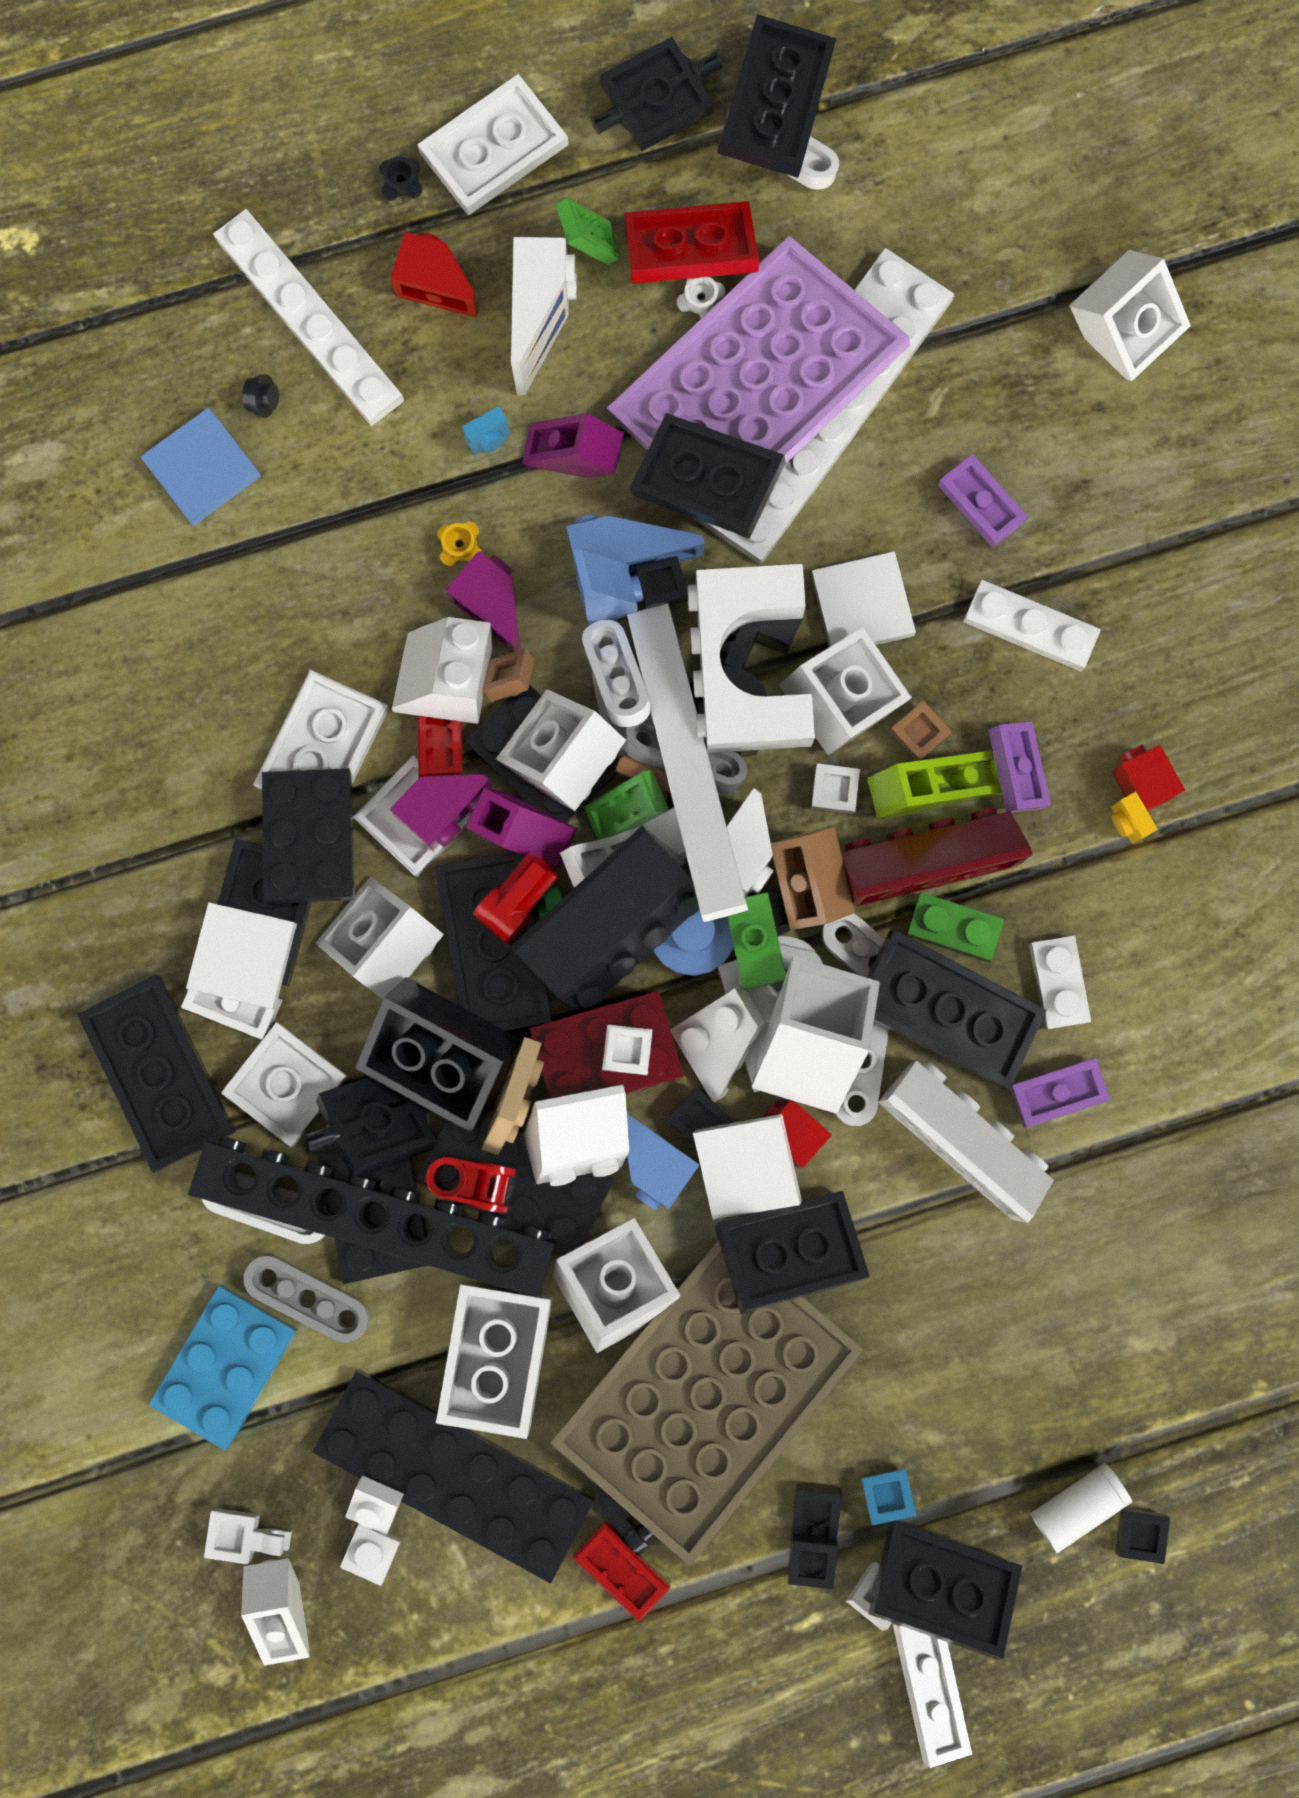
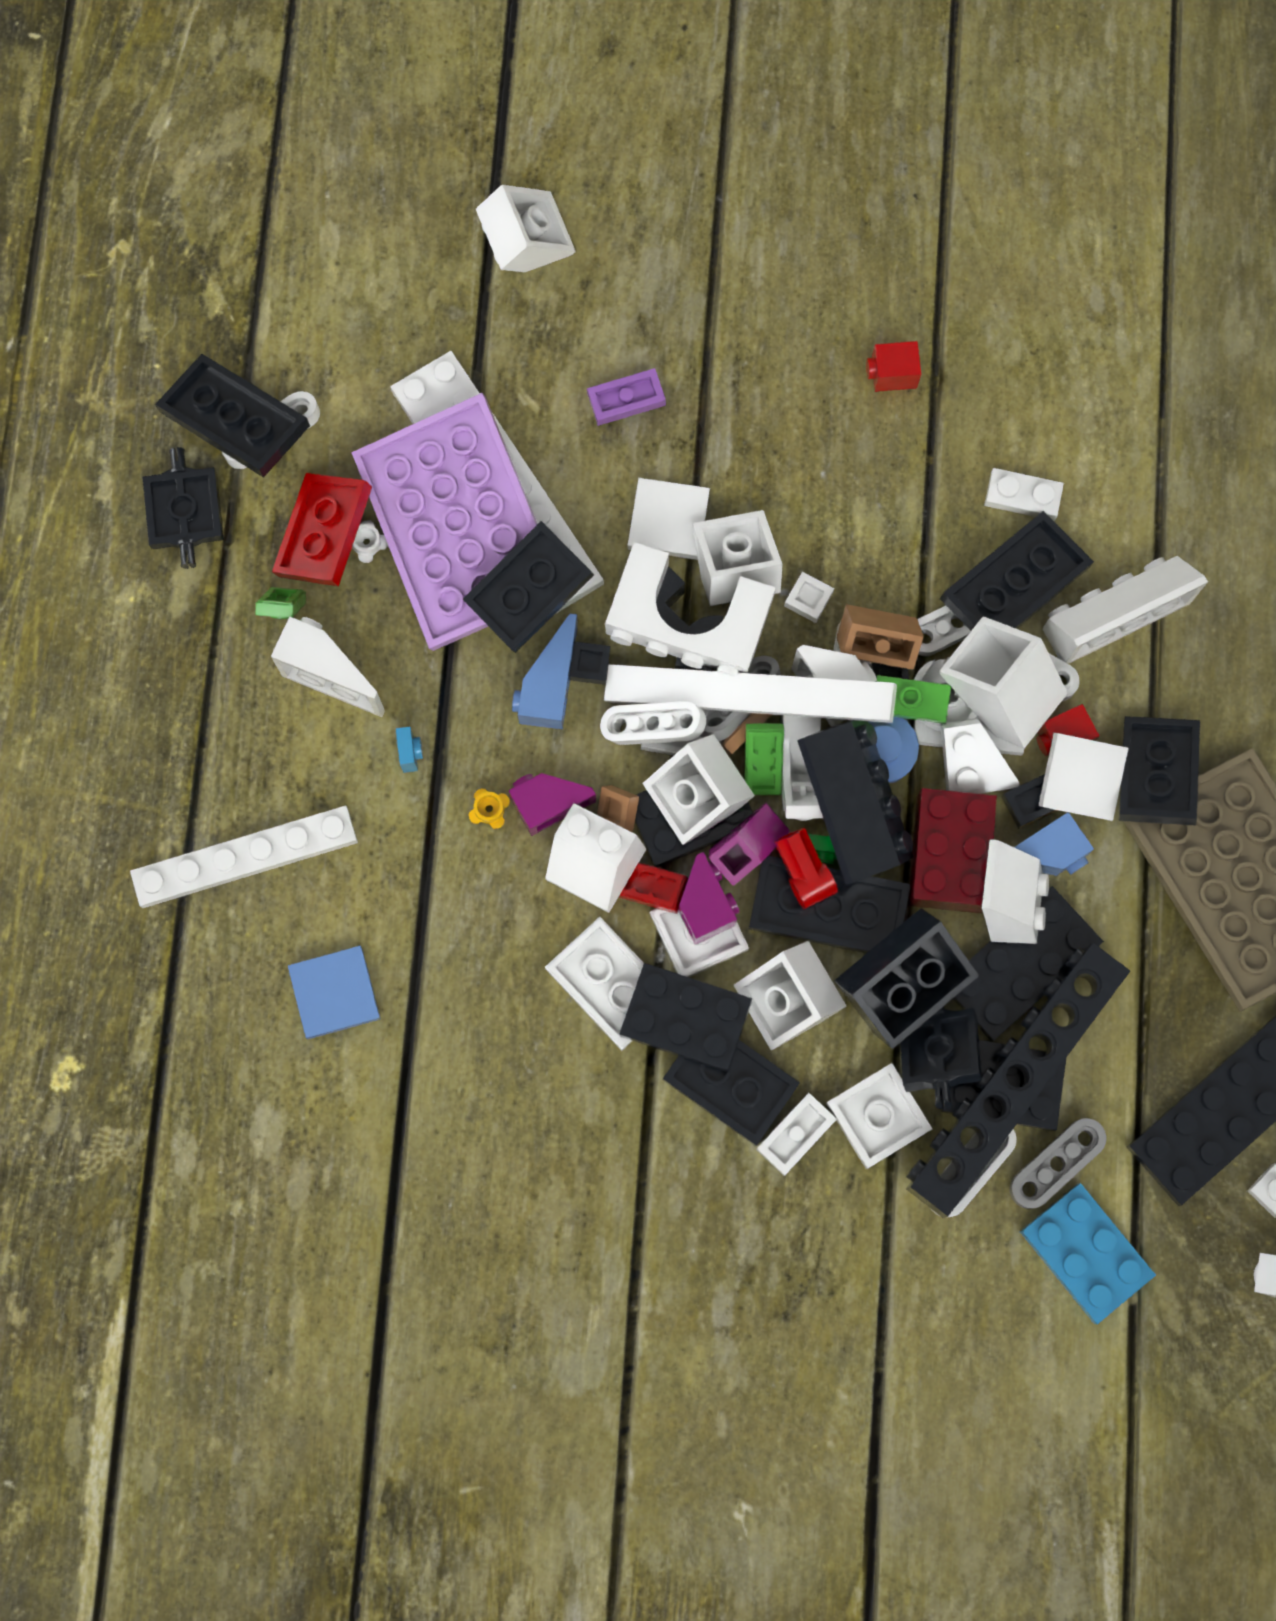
camera: 70 degrees left, 5 degrees down
black plate [77,974,236,1173] -> none
white tile [186,902,297,1010] -> none
white plate [204,1508,292,1564] -> none
black plate [242,374,279,418] -> none
white plate [345,1476,404,1536] -> none
black plate [379,156,423,201] -> none
red slope [391,232,478,318] -> none
white plate [417,74,569,216] -> none
red piece [426,1156,516,1214] -> none
white brick [436,1281,553,1439] -> none
tan plate [481,1037,544,1155] -> none
magenta slope [522,413,624,478] -> none
white slope [553,1218,680,1353] -> none
medium blue slope [573,548,644,626] -> none
white tile [602,1025,652,1075] -> none
dark red slope [841,807,1033,908] -> none
lime slope [867,750,1002,820] -> none
medium nougat plate [889,700,952,761] -> none
bright green plate [906,892,1004,962] -> none
white plate [963,580,1101,672] -> none
medium lavender plate [988,722,1051,813] -> none
medium lavender plate [1010,1058,1111,1128] -> none
yellow plate [1111,792,1158,844] -> none

